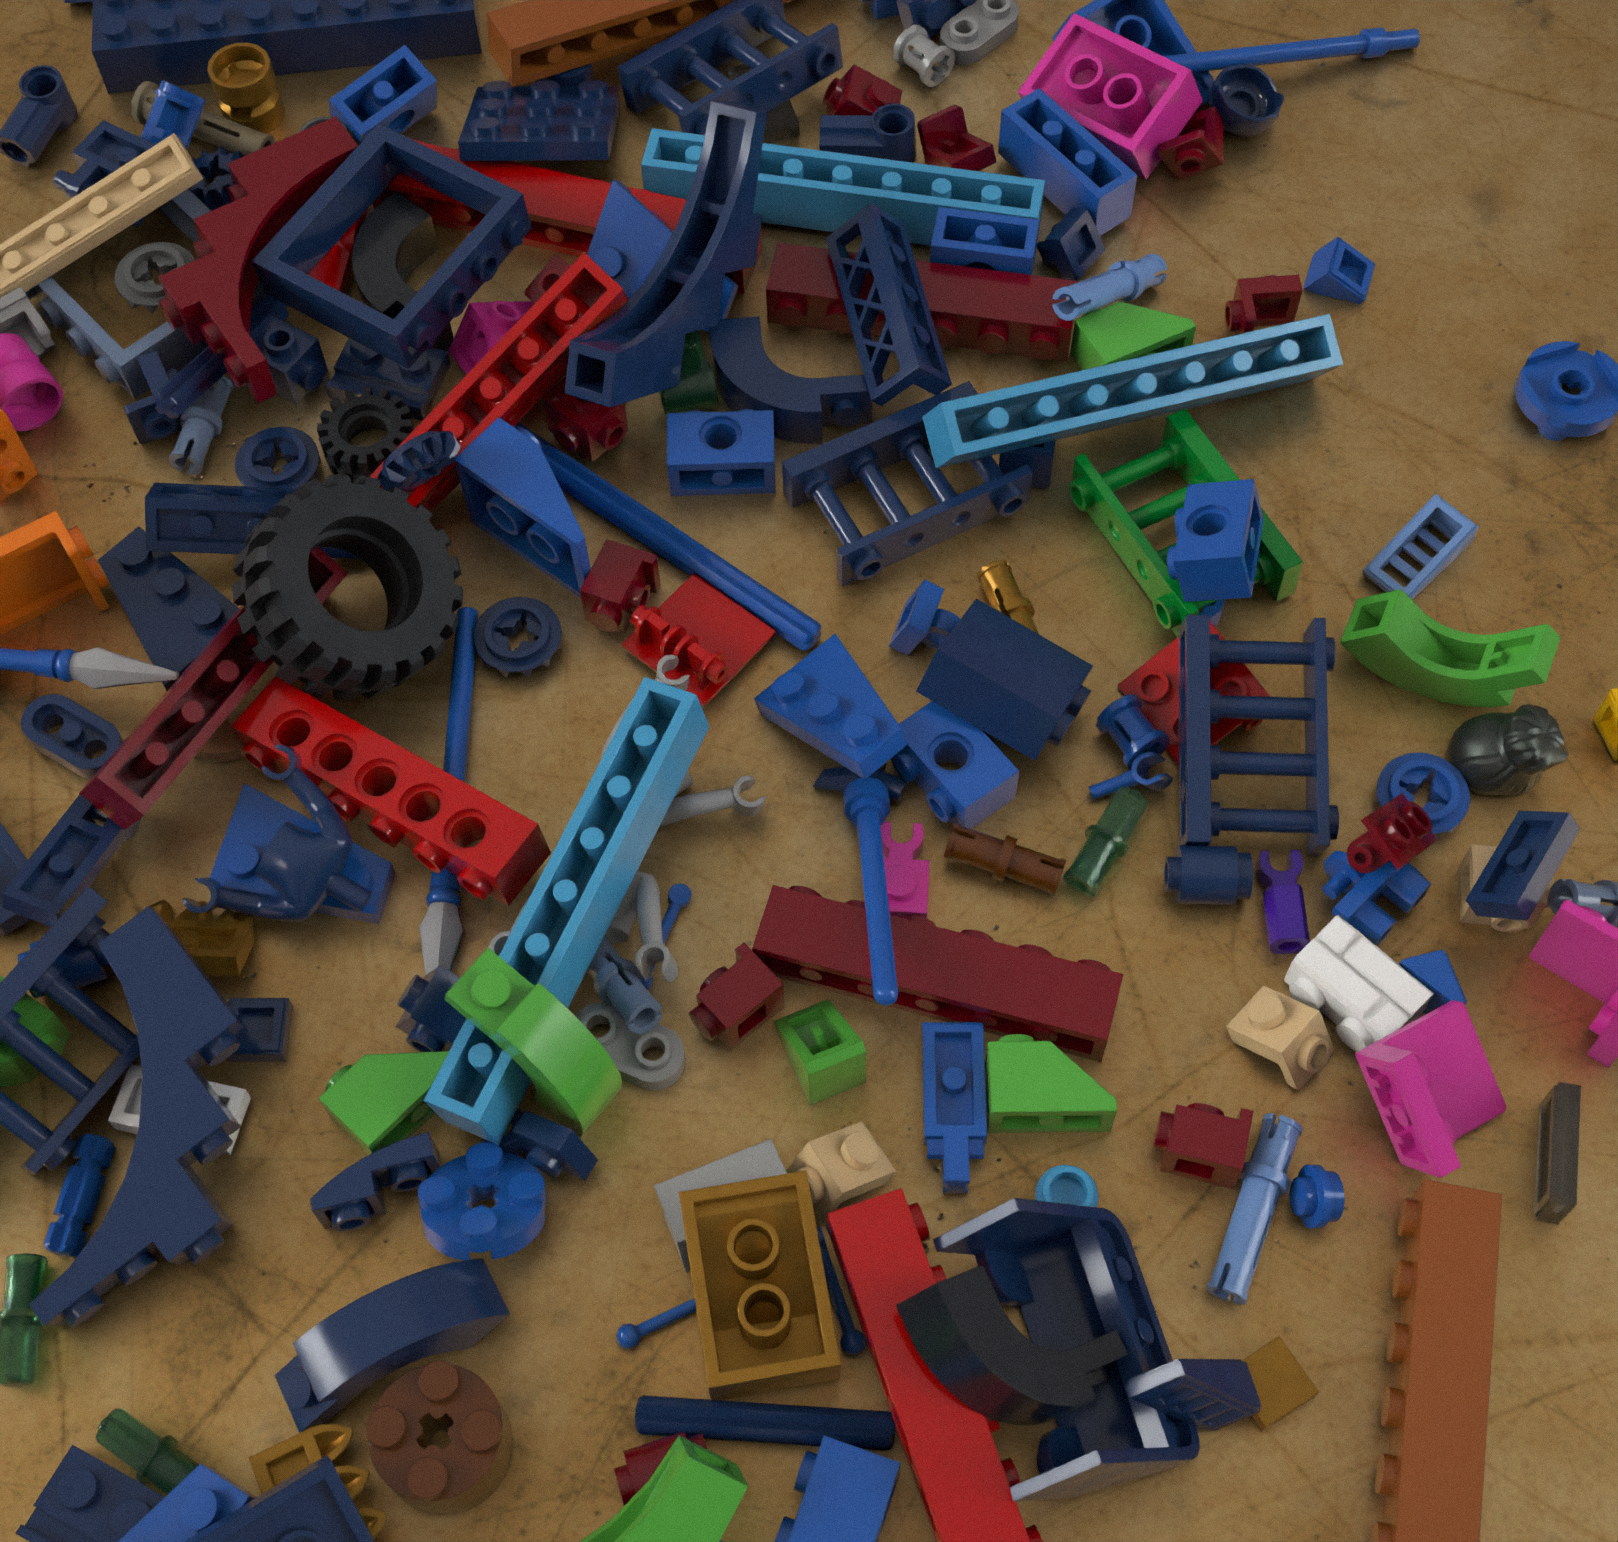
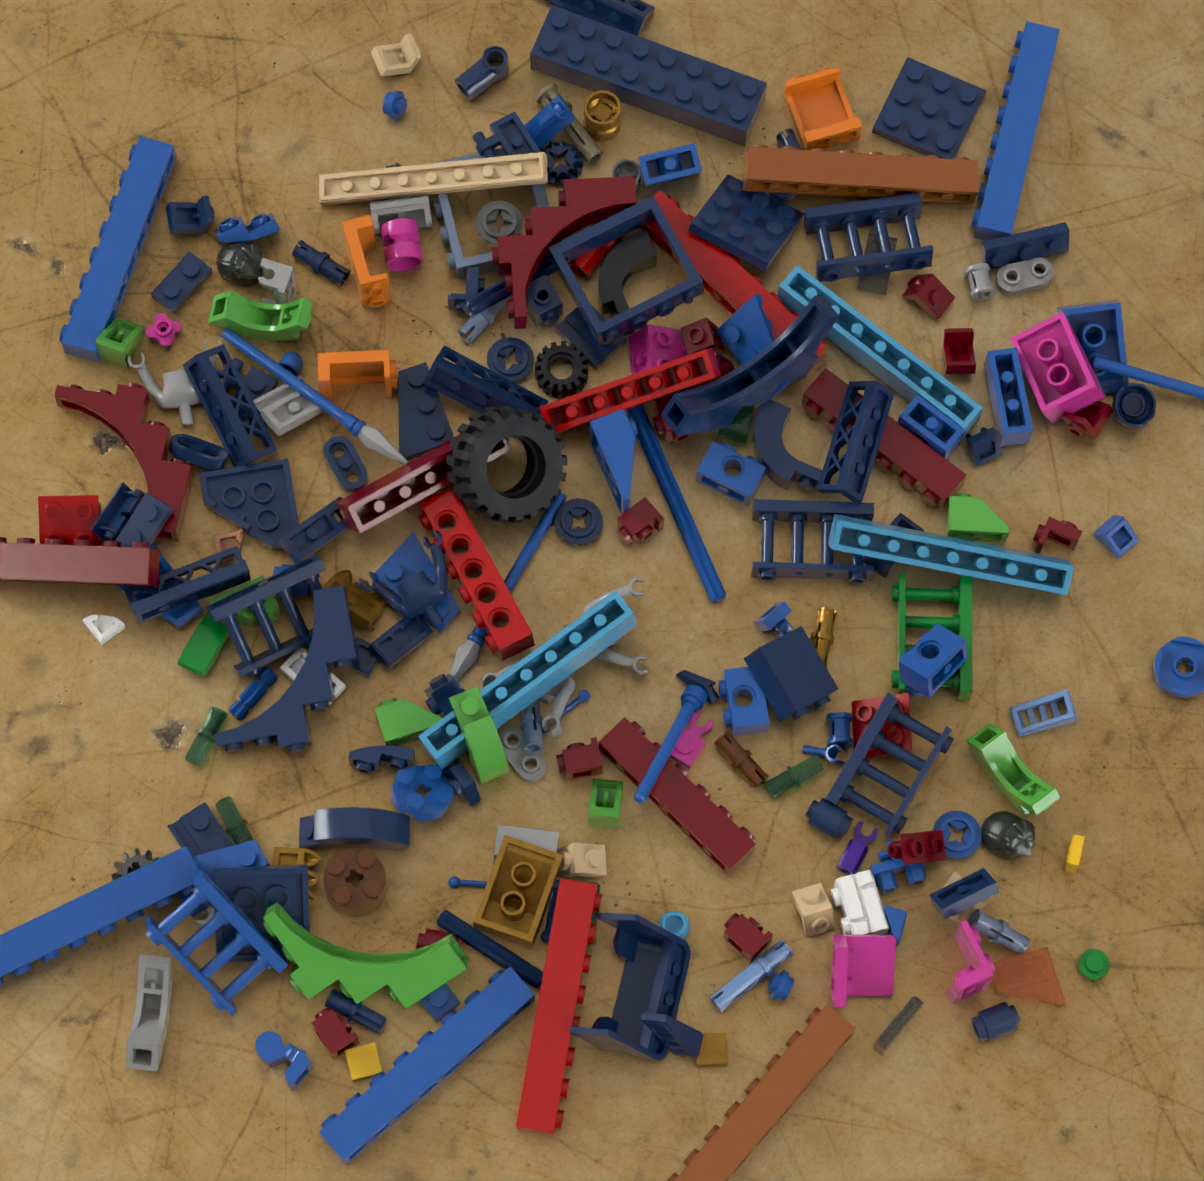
camera: 25 degrees right, 10 degrees up
dark blue gear [377,431,461,492] -> none
red hinge [621,573,776,707] -> none
blue wing [754,634,908,780] -> none
dark blue piece [819,103,916,163] -> none
black arch [896,1265,1128,1425] -> none
blue hinge [922,1022,987,1194] -> none
bright green slope [985,1034,1117,1133] -> none
medium blue pin [1052,253,1167,321] -> none
none -> dark blue plate [368,615,434,670]

